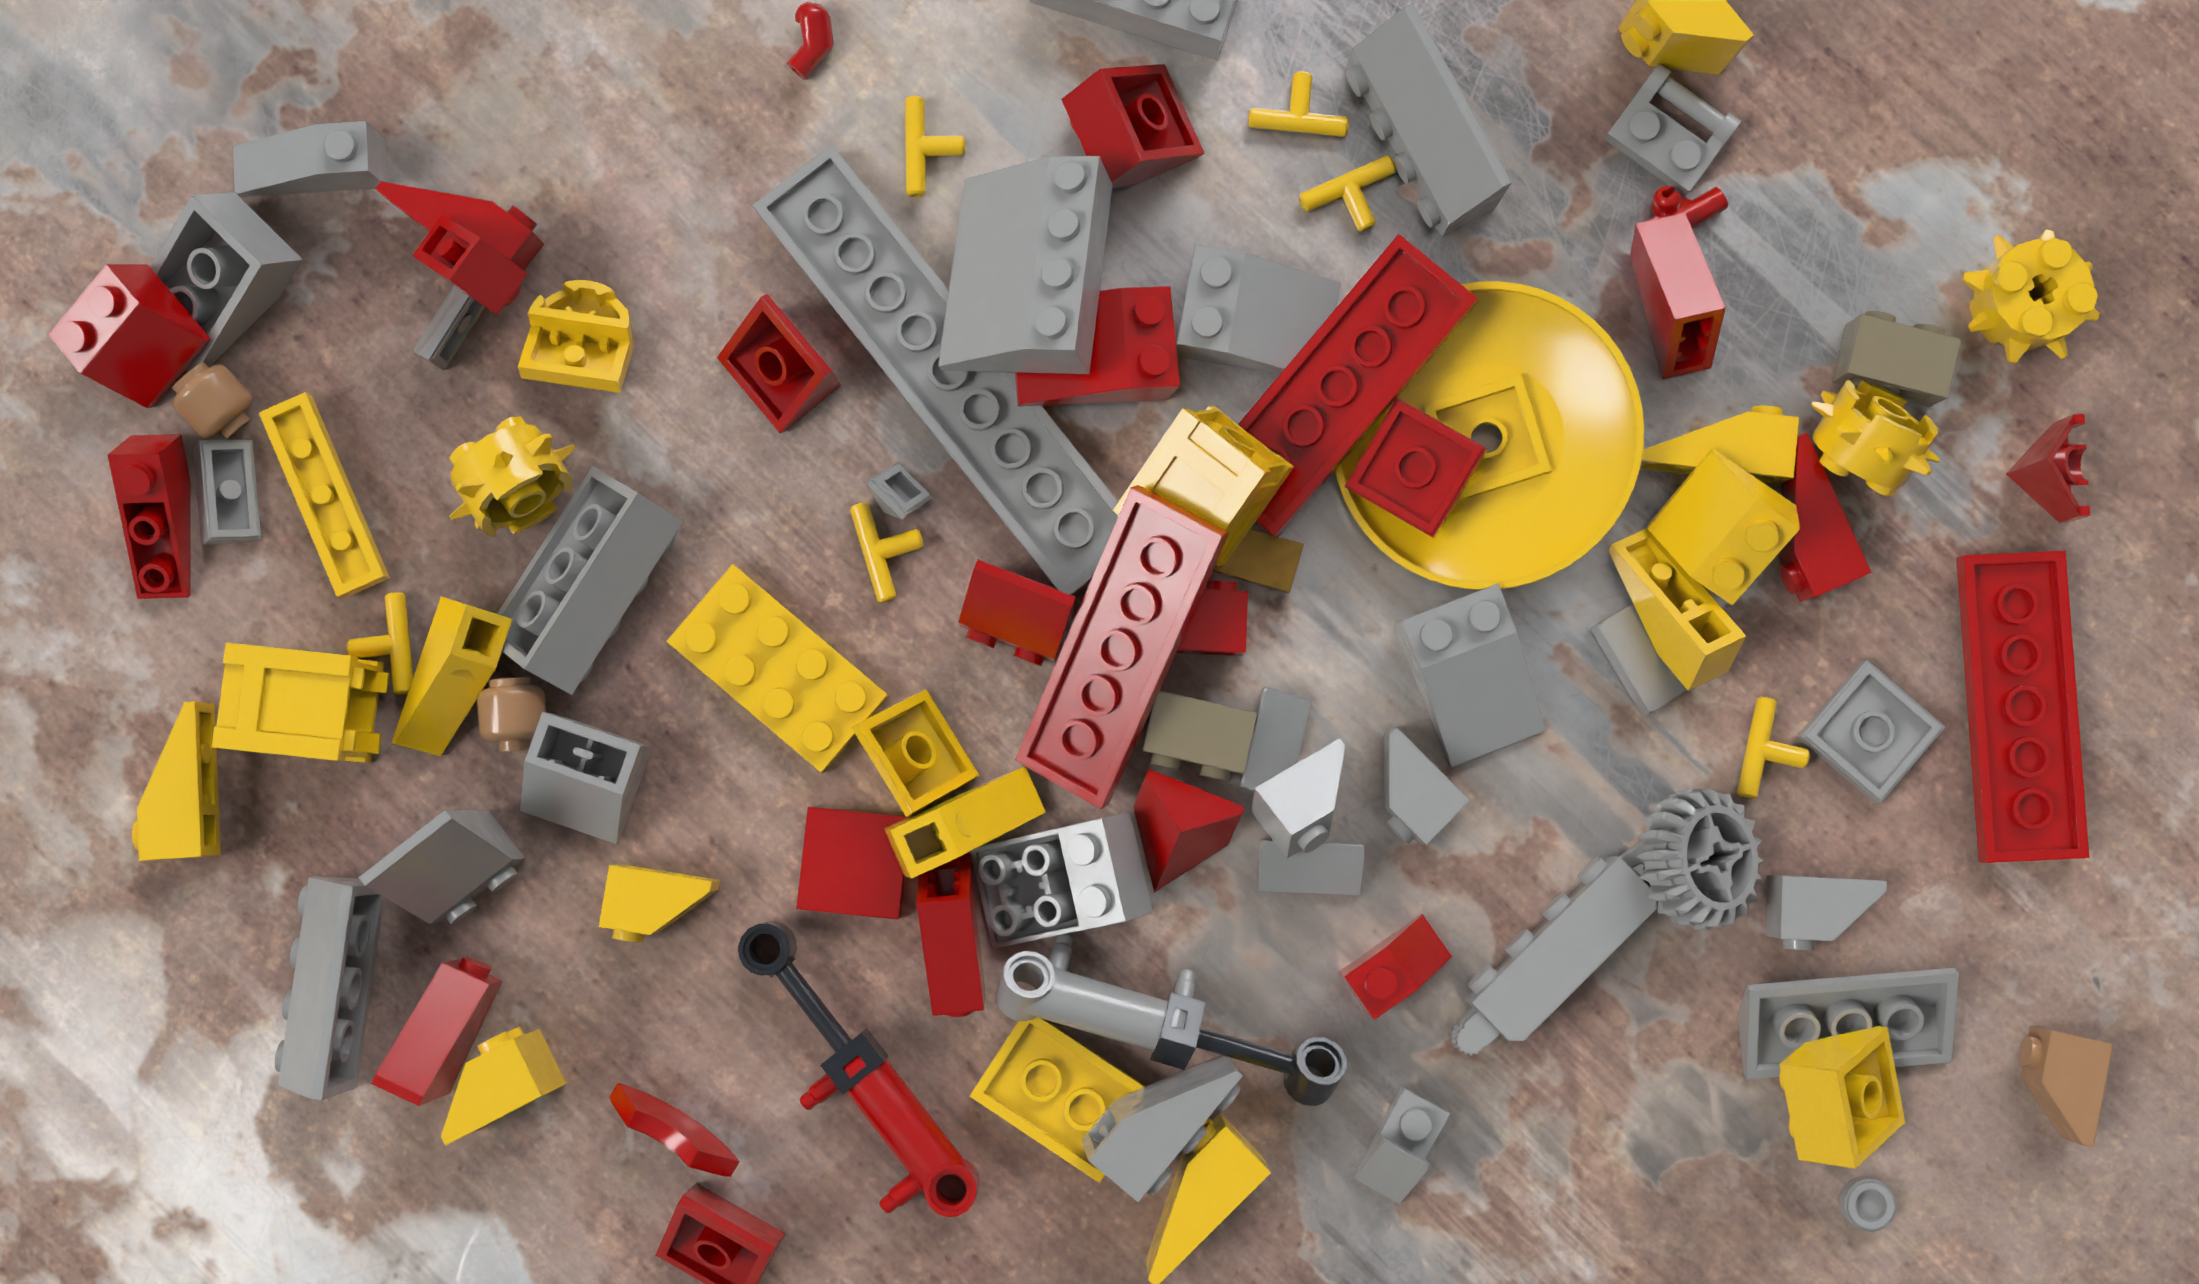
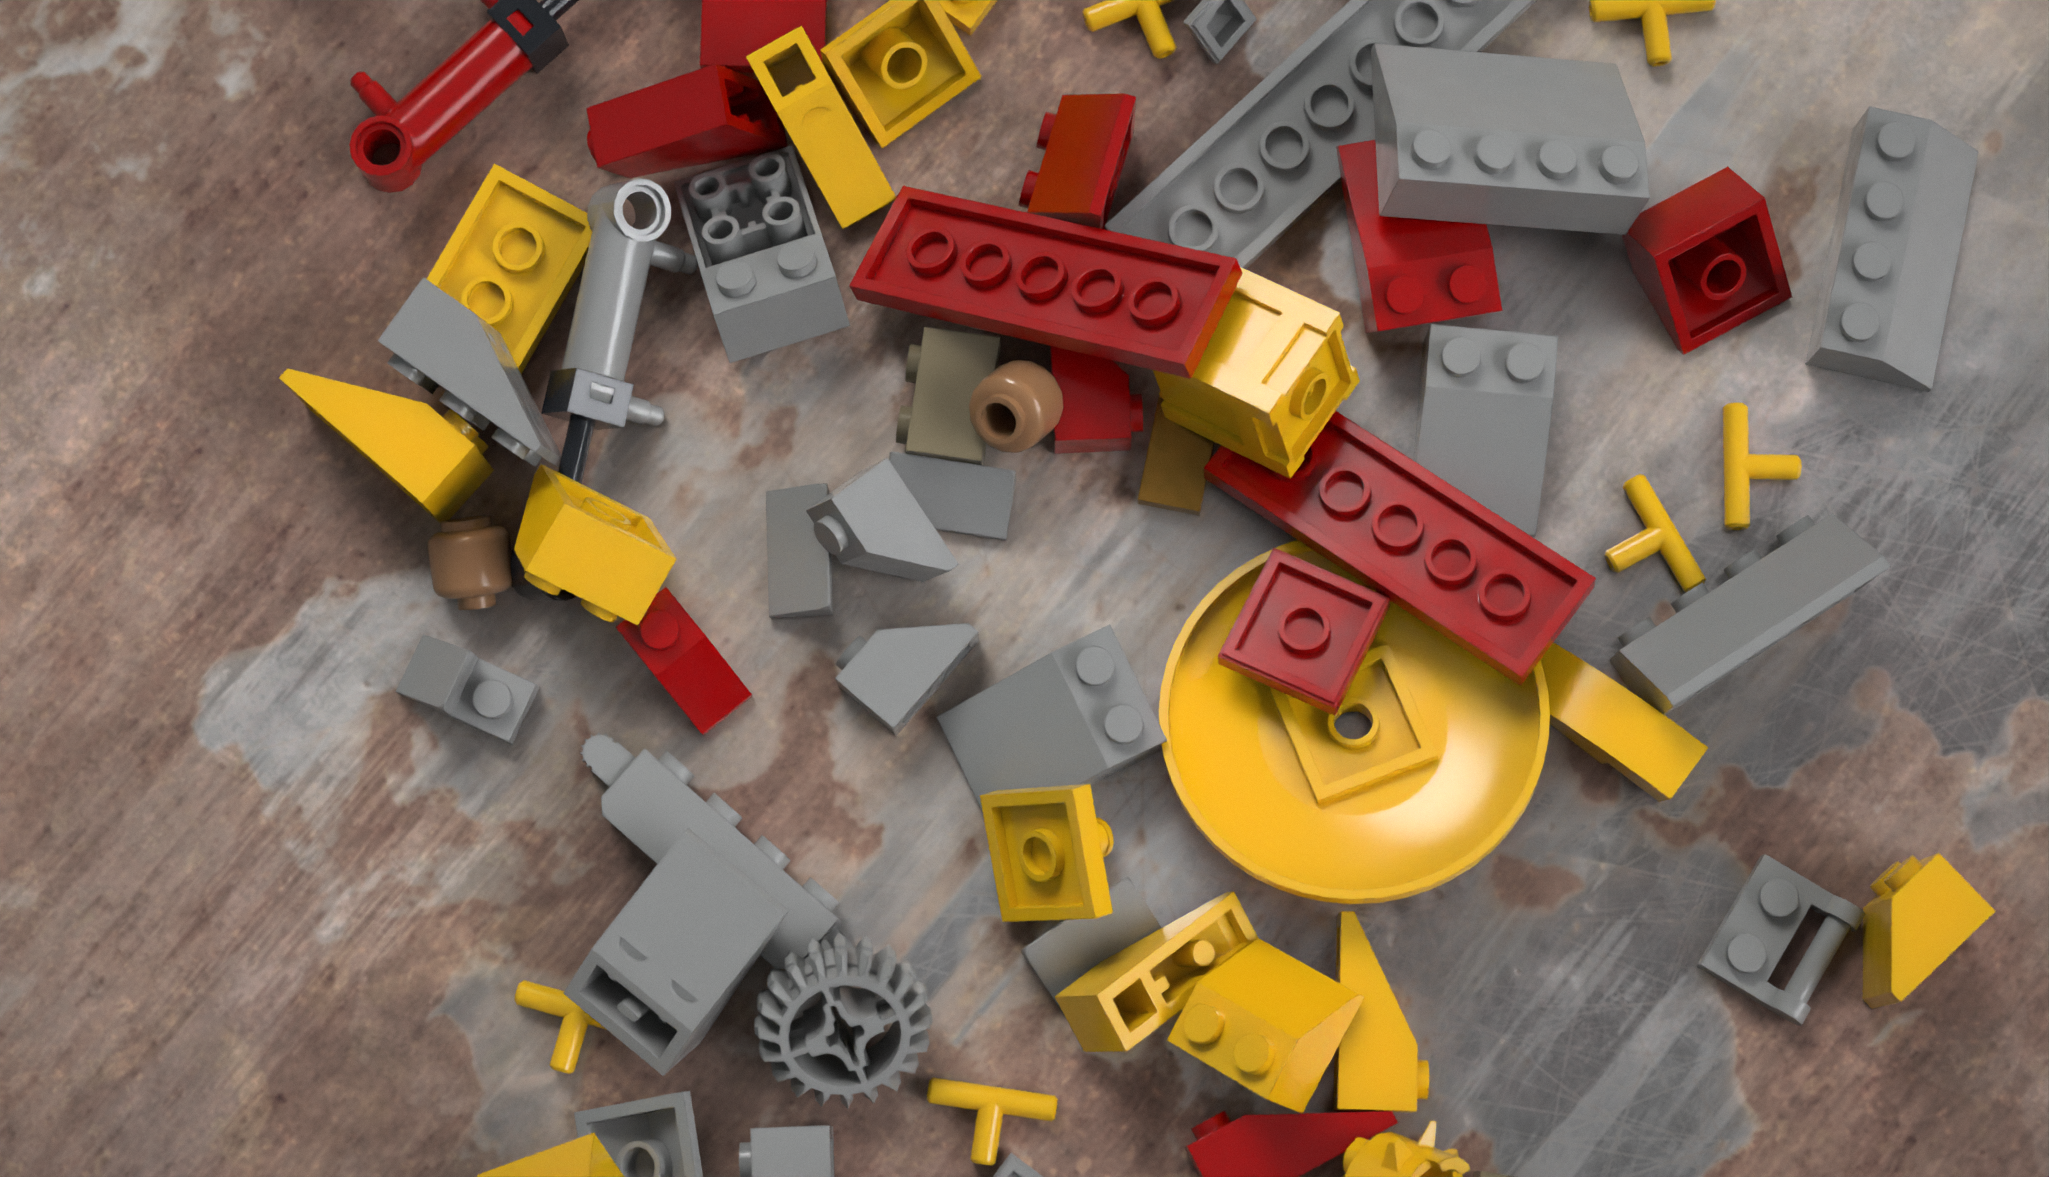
camera: 85 degrees right, 5 degrees down
red slope [1133,769,1245,893] -> none
red slope [1630,212,1726,379] -> none
red arm [1651,186,1728,229] -> none
none -> medium nougat head [427,515,512,610]
none -> yellow slope [514,464,677,625]
none -> yellow piece [514,980,607,1074]
none -> light grey slope [563,828,789,1076]
none -> medium nougat head [969,360,1064,453]
none -> yellow tile [980,784,1114,922]
none -> yellow slope [1540,642,1709,802]

